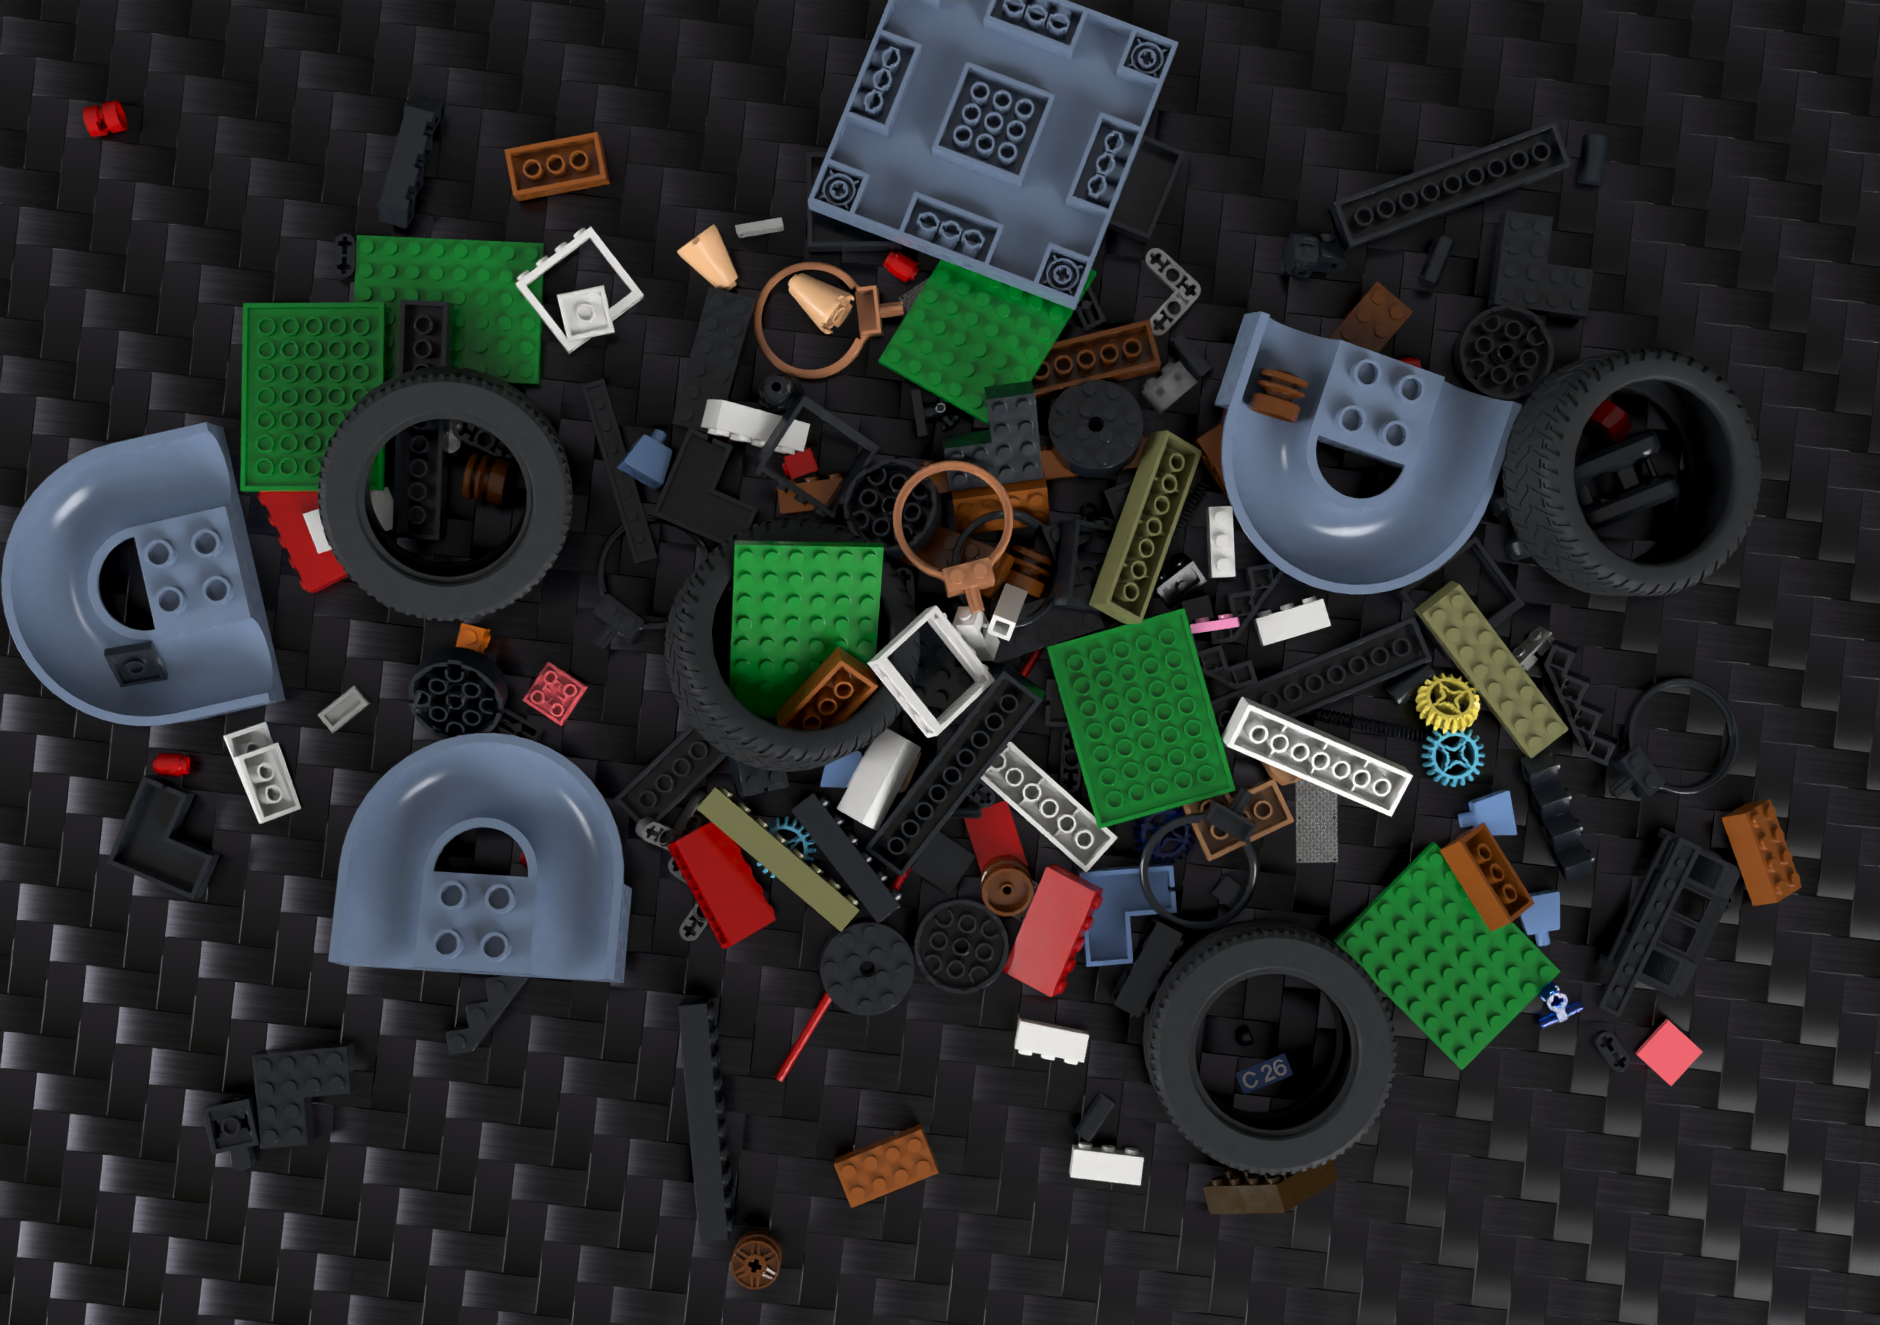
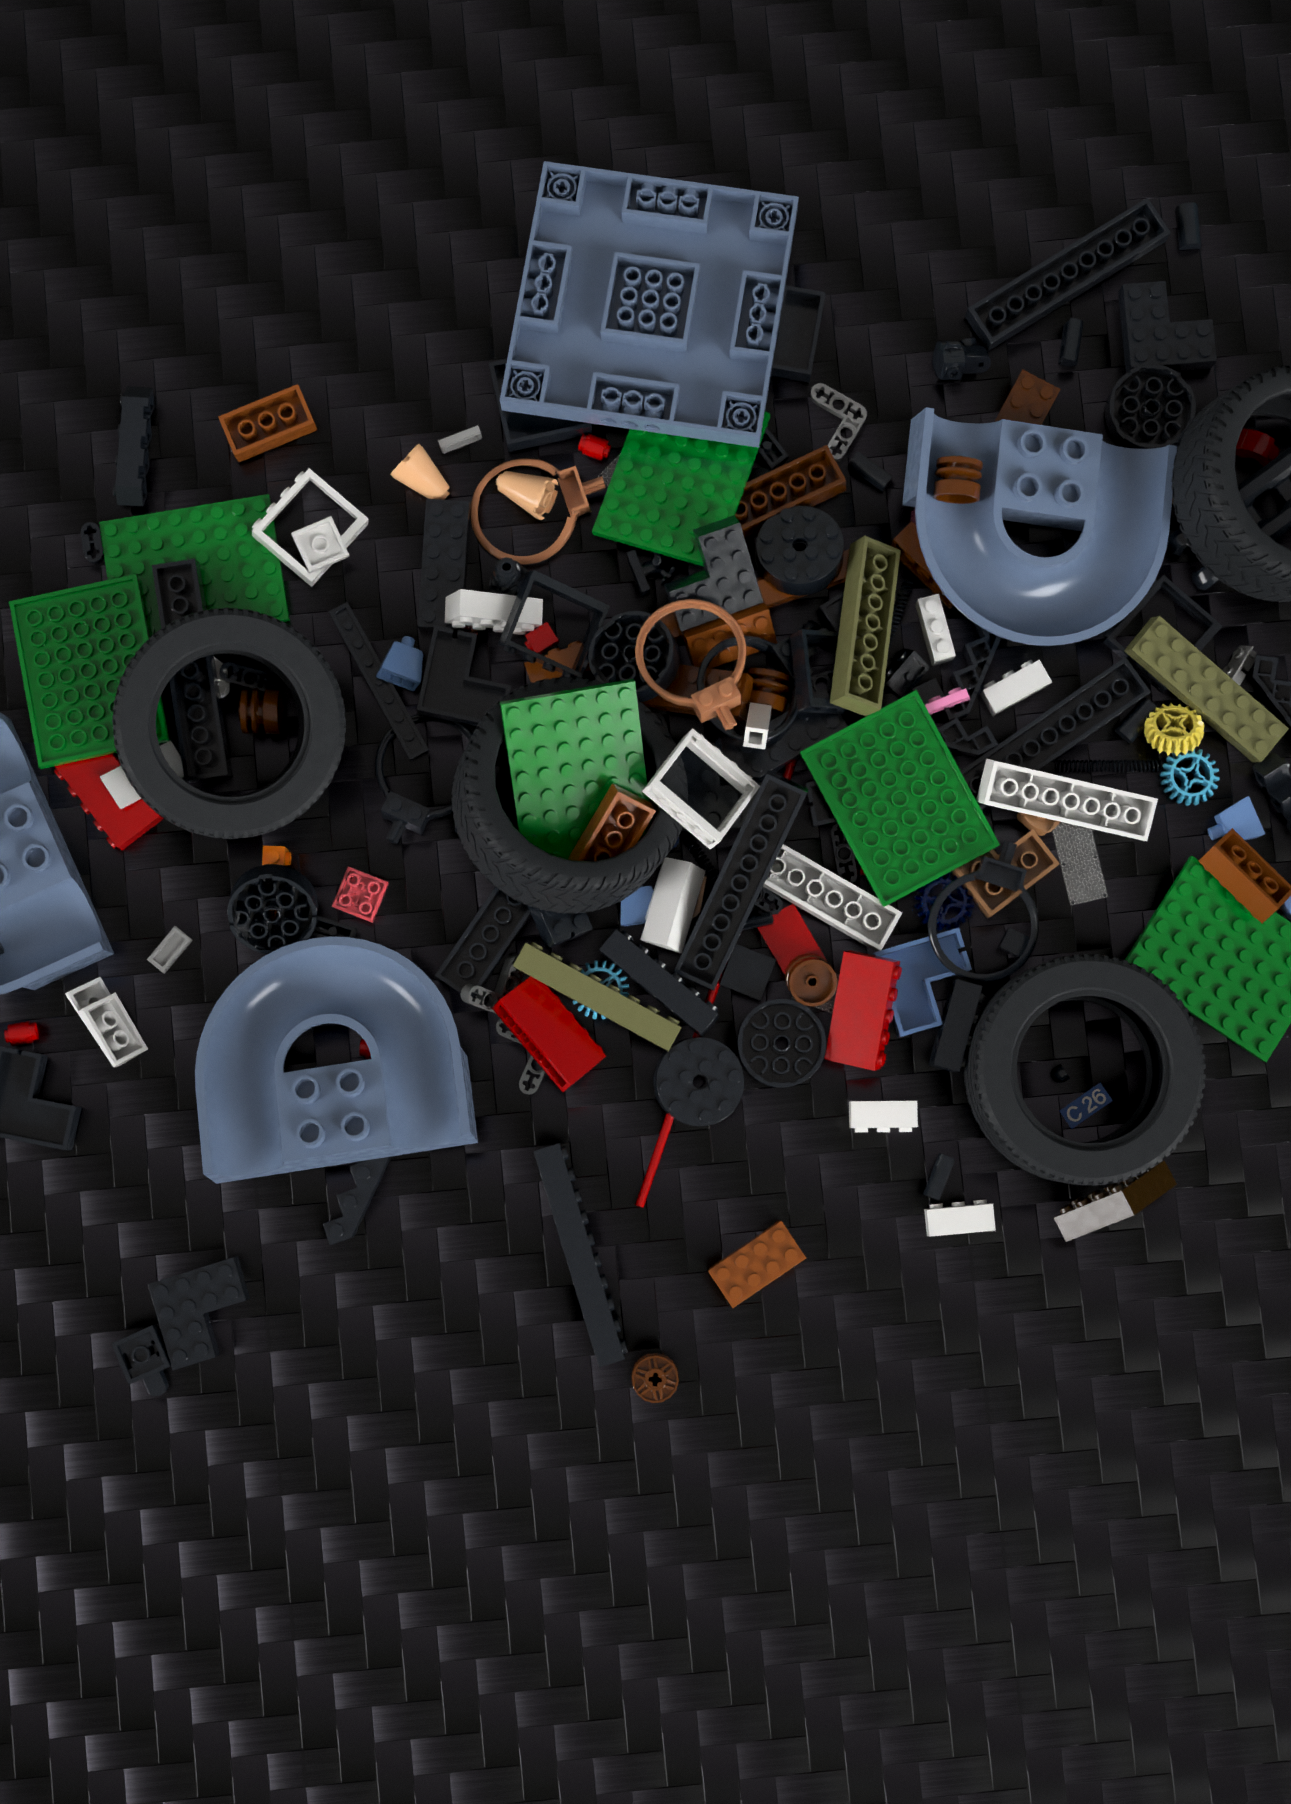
camera: 15 degrees left, 5 degrees down
white brick [952,606,1000,661] -> none
clear brick [1141,361,1197,415] -> none

